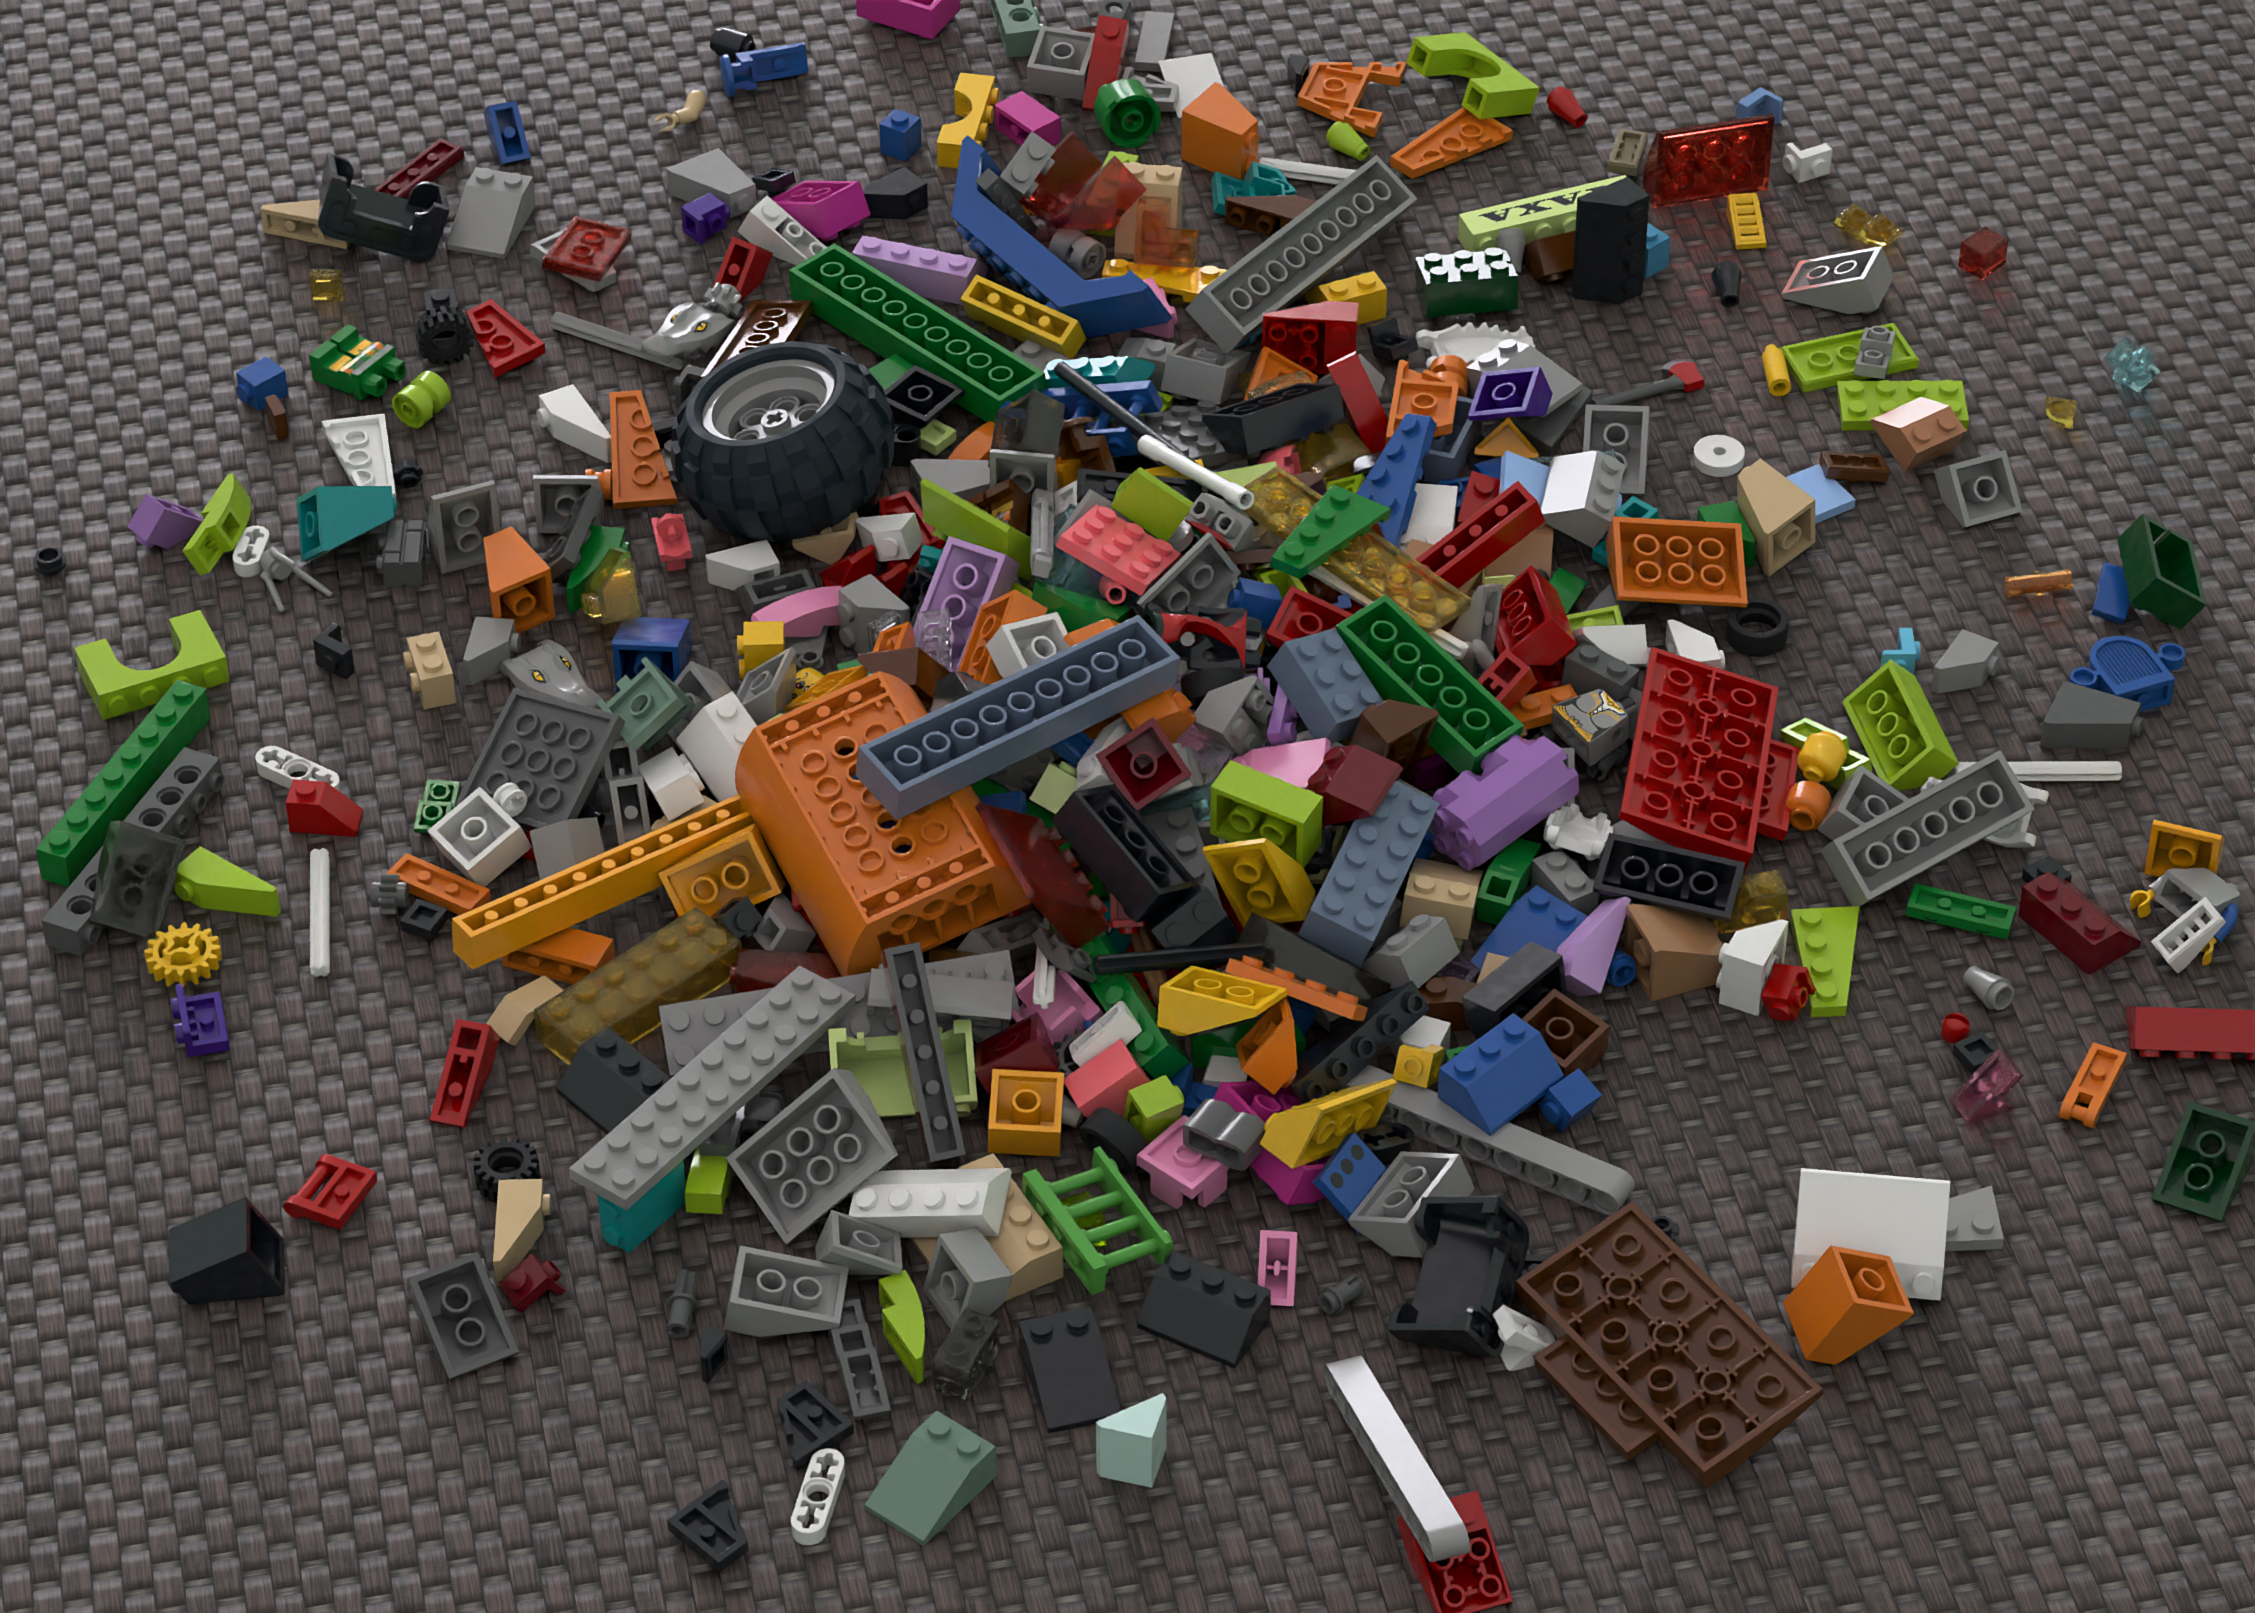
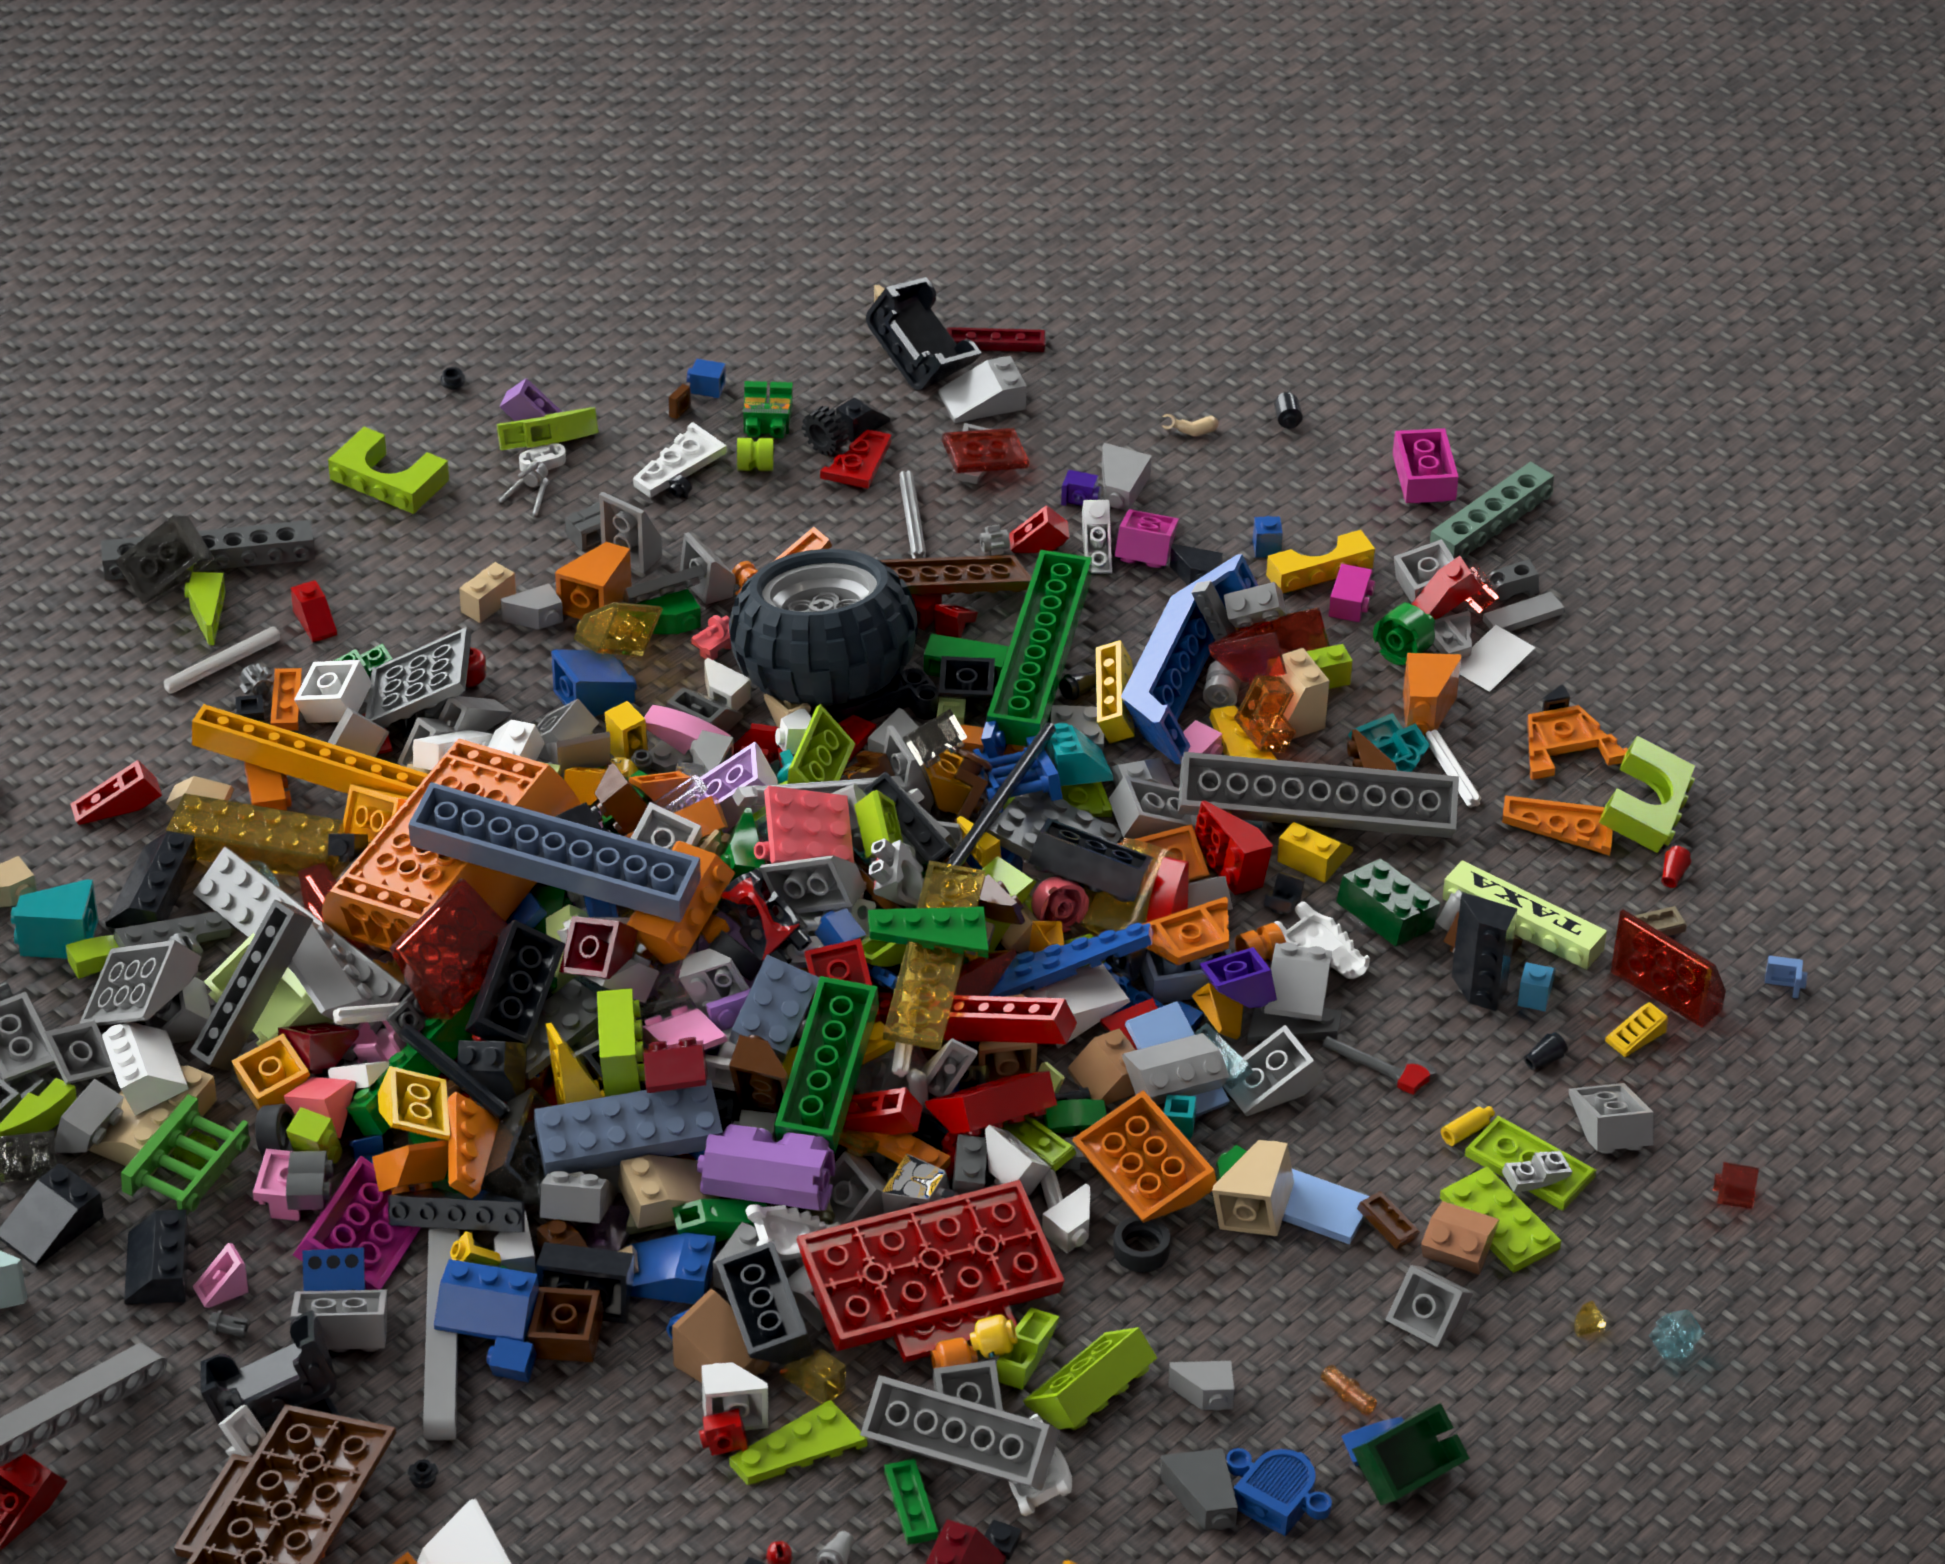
camera: 55 degrees right, 0 degrees up
green brick [36,680,211,887] -> none
yellow gear [144,922,222,987] -> none
dark purple bracket [170,984,230,1057] -> none
white beam [255,746,341,792] -> none
teal slope [296,486,397,562] -> none
clear yellow tile [309,269,344,301] -> none
black bracket [313,623,355,679] -> none
black tyre [473,1136,541,1202] -> none
blue slope [483,100,531,165] -> none
white bush [493,782,527,817] -> none
light grey animal [500,639,601,709] -> none
white slope [537,384,612,463] -> none
light grey plate [569,965,856,1211] -> none
sand green bracket [596,656,696,751] -> none
light grey animal [641,302,737,364] -> none
blue piece [720,42,809,97] -> none
black plate [752,168,796,195] -> none
lavender slope [852,235,989,305] -> none
white piece [1137,435,1254,510] -> none
yellow slope [1260,1078,1398,1169] -> none
lime cone [1326,121,1370,161] -> none
black beam [1357,1122,1415,1162] -> none
lavender slope [1556,897,1631,997] -> none
white piece [1693,435,1745,477] -> none
white bracket [1783,142,1832,183] -> none
clear yellow slope [1834,204,1904,248] -> none
medium azure bracket [1880,628,1920,675] -> none
white axle [1953,761,2122,782] -> none

